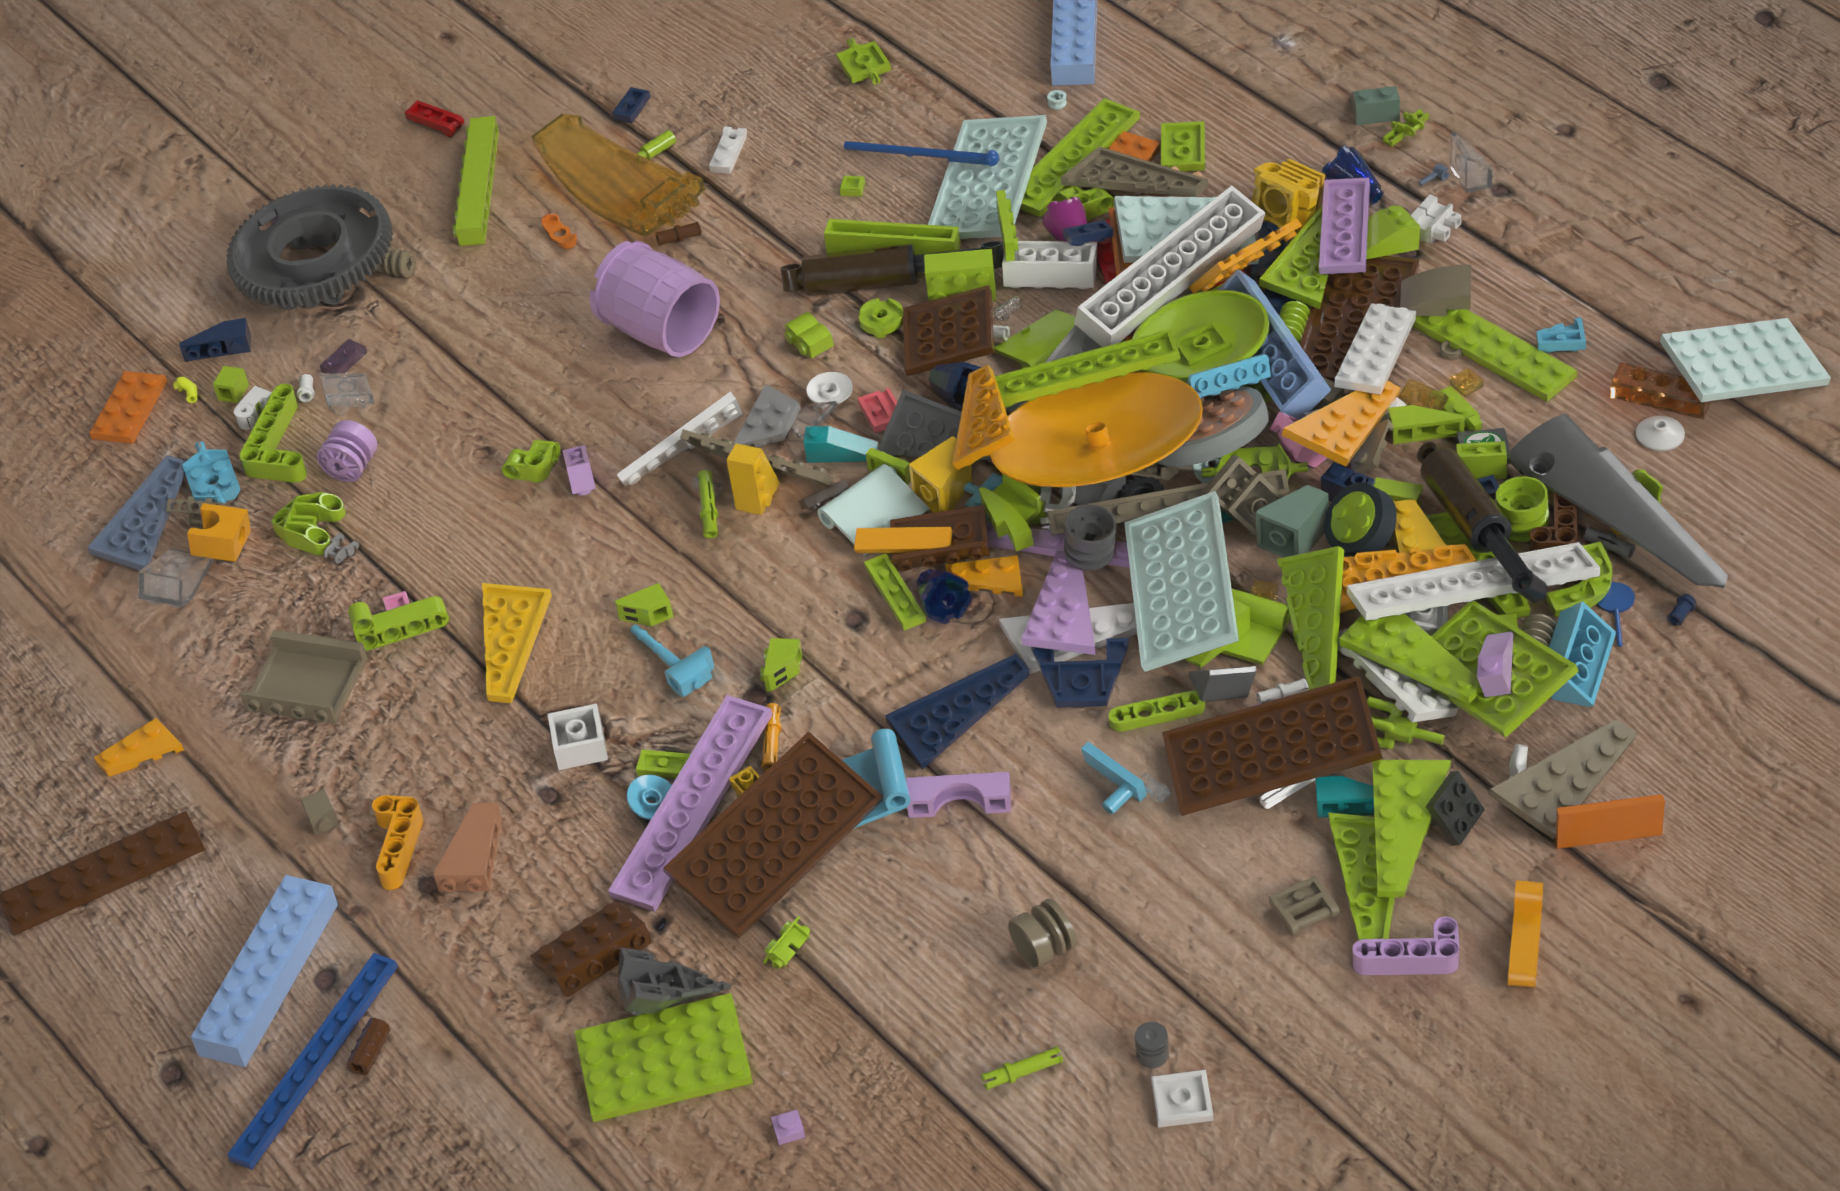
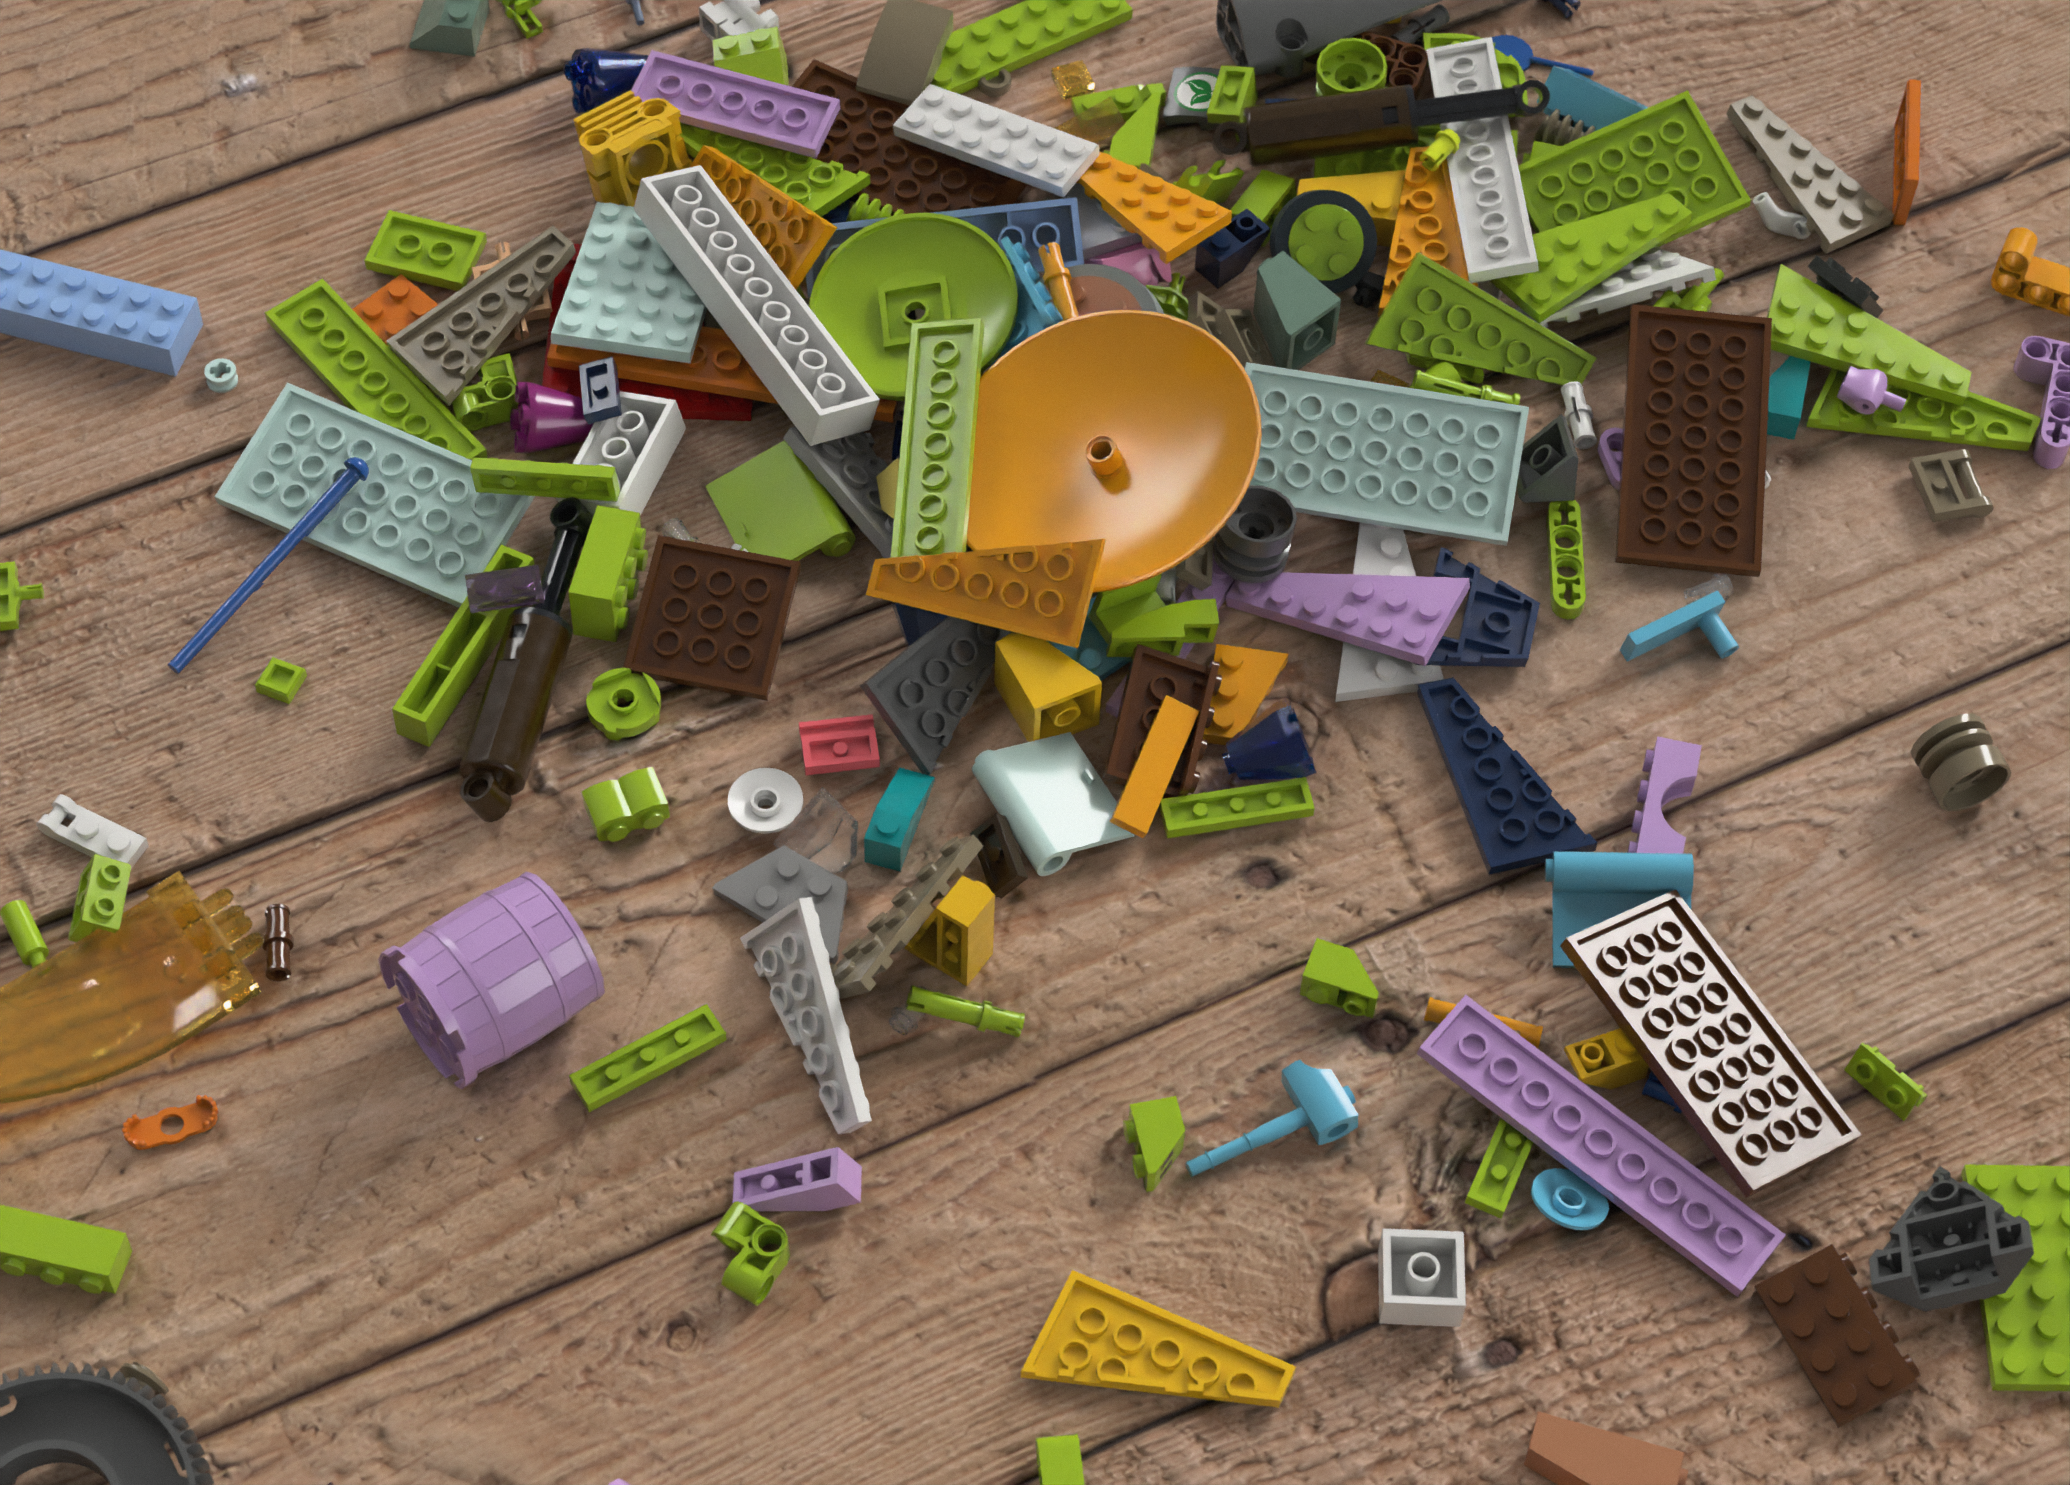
camera: 85 degrees left, 10 degrees up
lime plate [866,448,911,485] -> none
dark blue cone [928,362,981,410] -> none
lavender slope [1477,632,1513,697] -> none
none -> lime bracket [68,854,131,944]
none -> plate [465,565,544,613]
none -> lime plate [569,1004,727,1112]
none -> light orange pin [1038,242,1079,323]
none -> lime hinge [1172,159,1245,204]
none -> lime pin [1411,370,1520,405]
none -> neon yellow pin [1419,129,1460,171]
none -> lavender piece [1837,366,1906,415]

